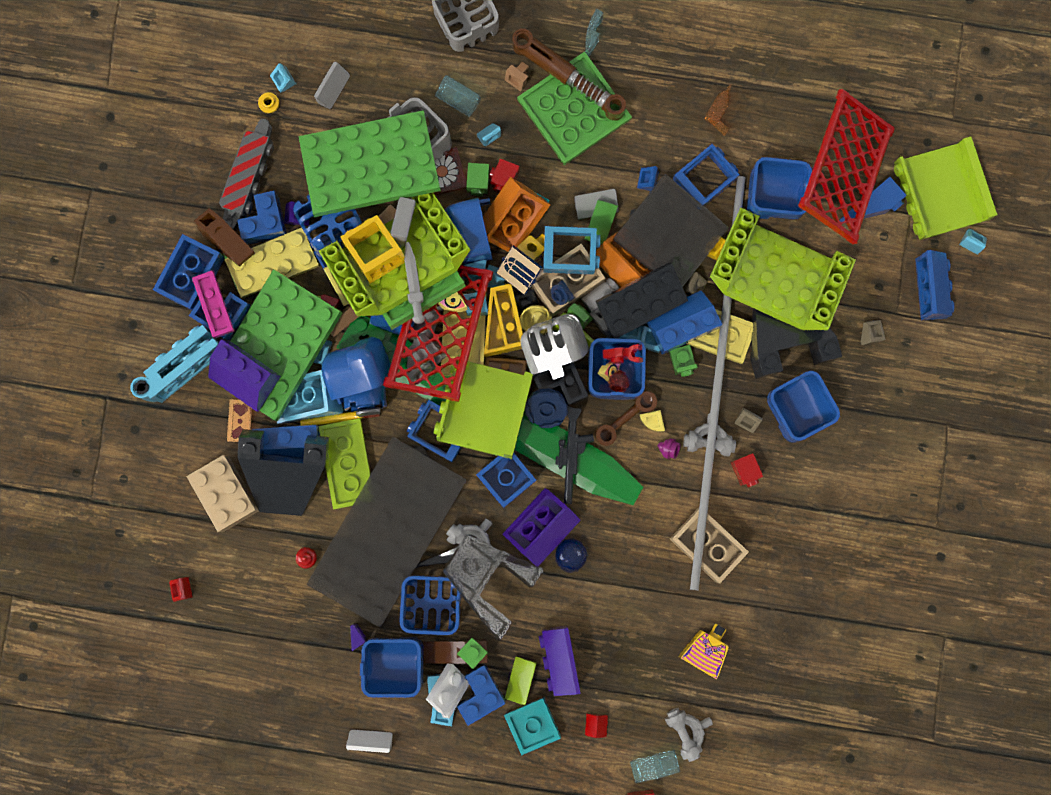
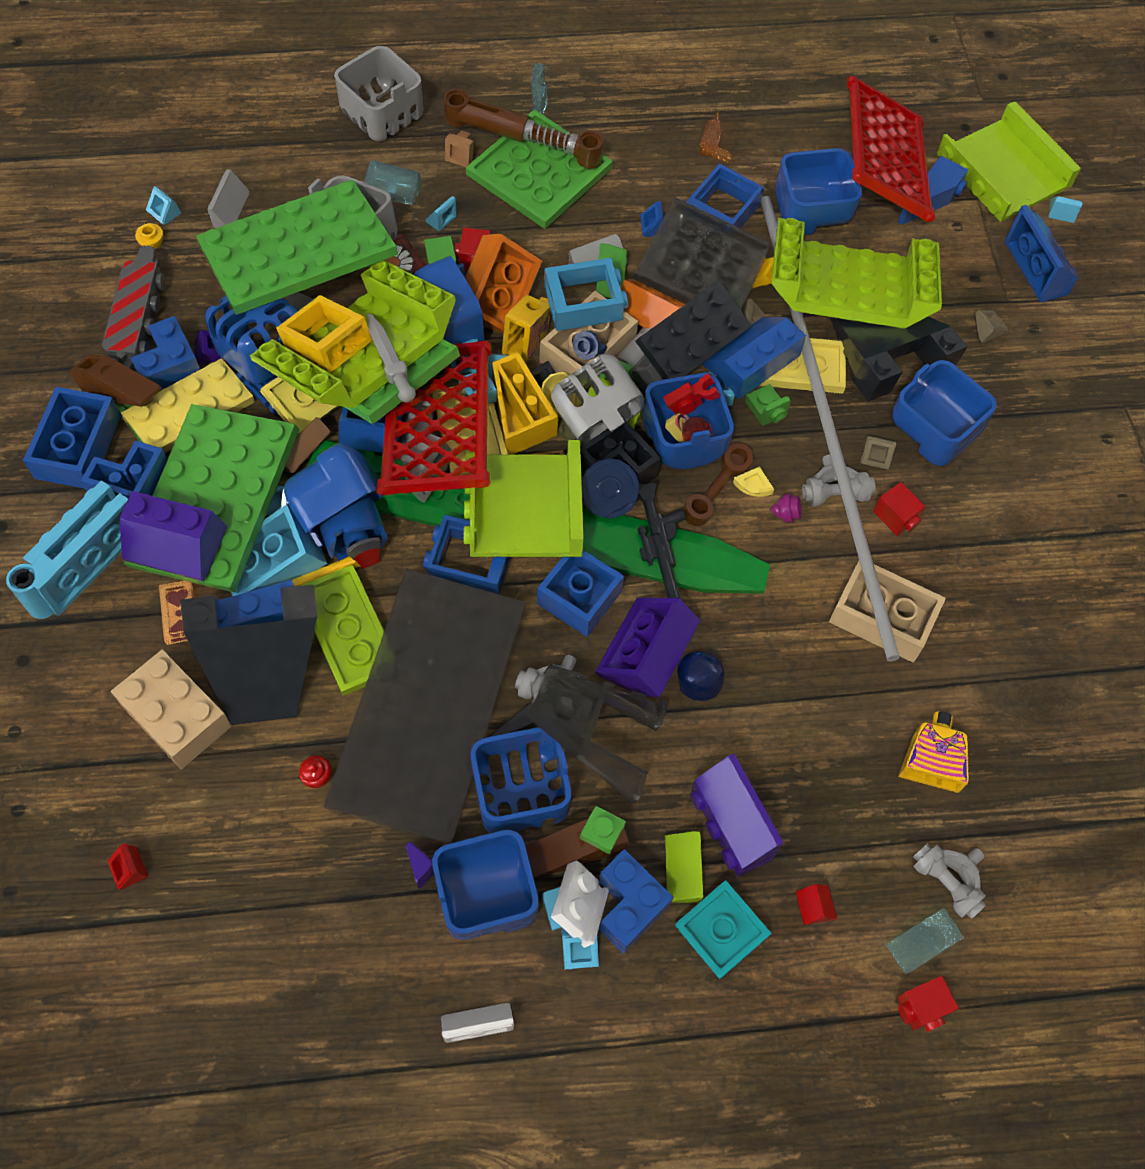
camera: 20 degrees left, 20 degrees down
dark pink plate [192,271,235,338] -> none
light grey slope [391,197,416,247] -> none
light yellow tile [438,292,467,312] -> none
piece [496,245,543,295] -> none

